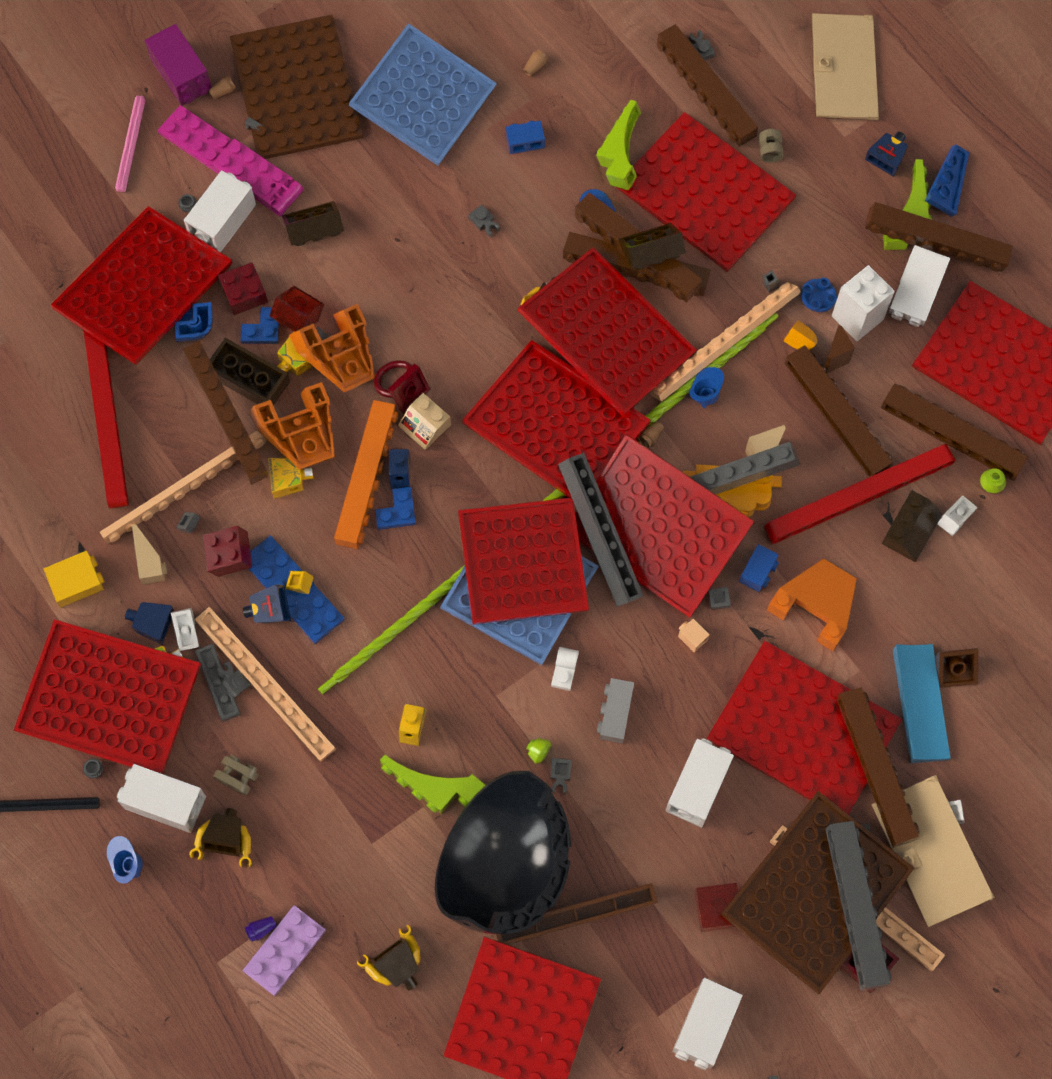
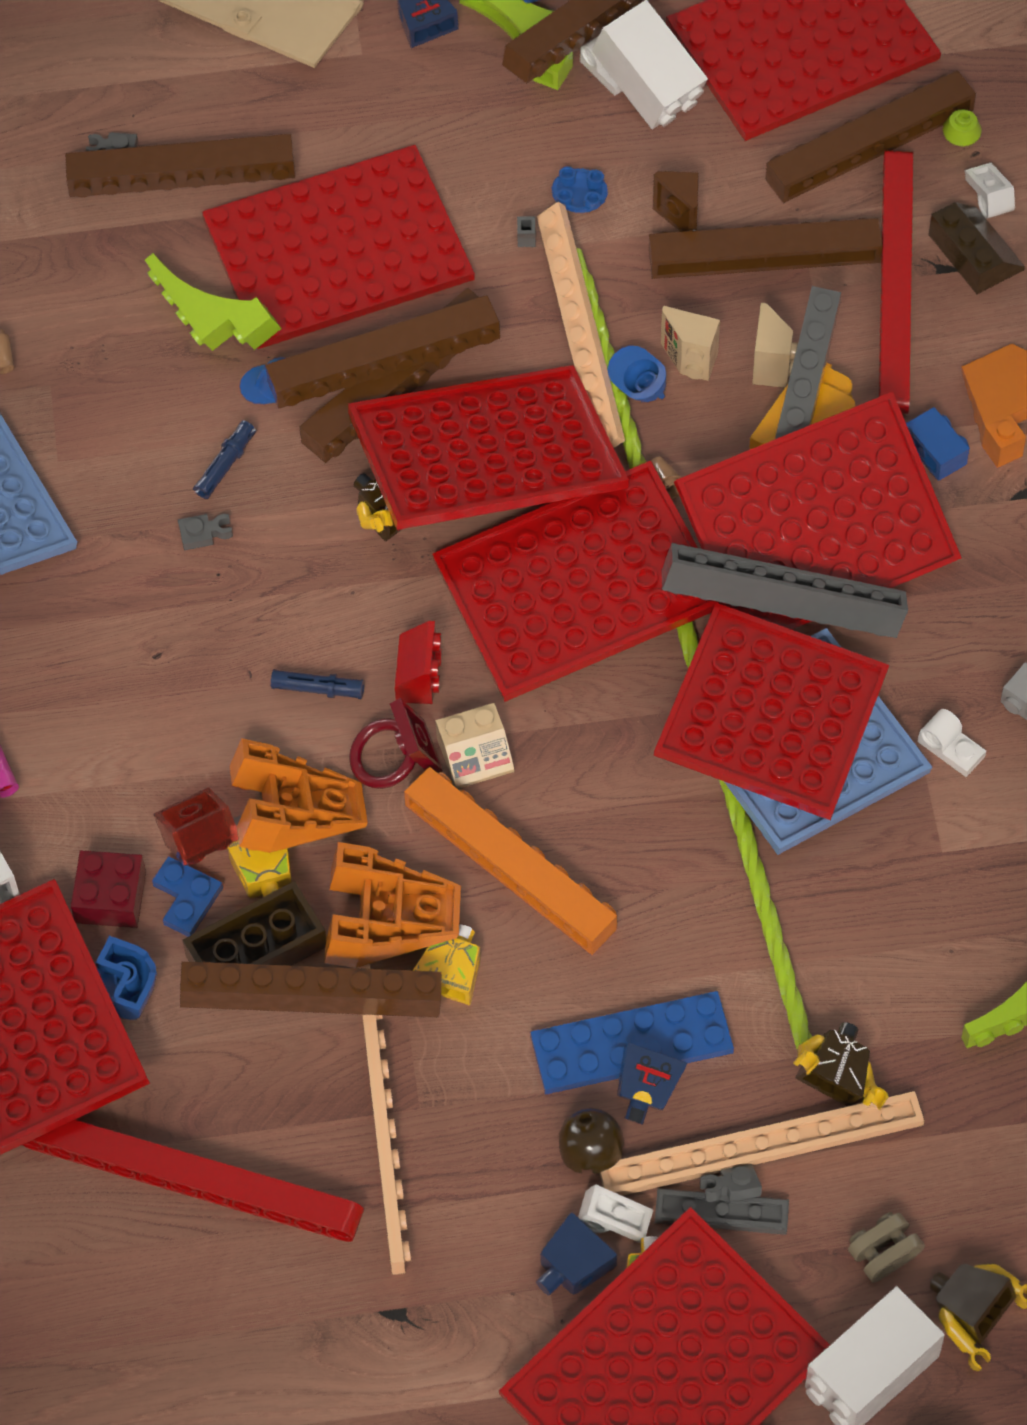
camera: 60 degrees left, 10 degrees down
yellow brick [43,551,105,608] -> none
tan slope [132,524,168,584] -> none
dark grey plate [176,512,200,533] -> none
dark red brick [203,526,252,577] -> none
dark brown slope [282,201,344,246] -> none
yellow slope [285,571,313,594] -> none
blue plate [375,487,416,530] -> none
dark blue torso [389,449,410,489] -> none
yellow torso [399,704,427,746] -> none
blue brick [506,121,545,154] -> none
dark brown slope [619,223,686,270] -> none
light nougat brick [678,619,710,653] -> none
dark grey plate [708,587,731,610] -> none
dark tan wheel [759,129,784,163] -> none
light orange brick [783,320,818,350] -> none
white brick [832,265,894,341] -> none
none -> dark blue pin [193,420,257,499]
none -> dark blue pin [271,669,365,699]
none -> red slope [395,620,442,704]
none -> dark brown cylinder [559,1108,625,1174]
none -> tan slope [661,306,720,381]
none -> dark brown torso [793,1022,888,1110]

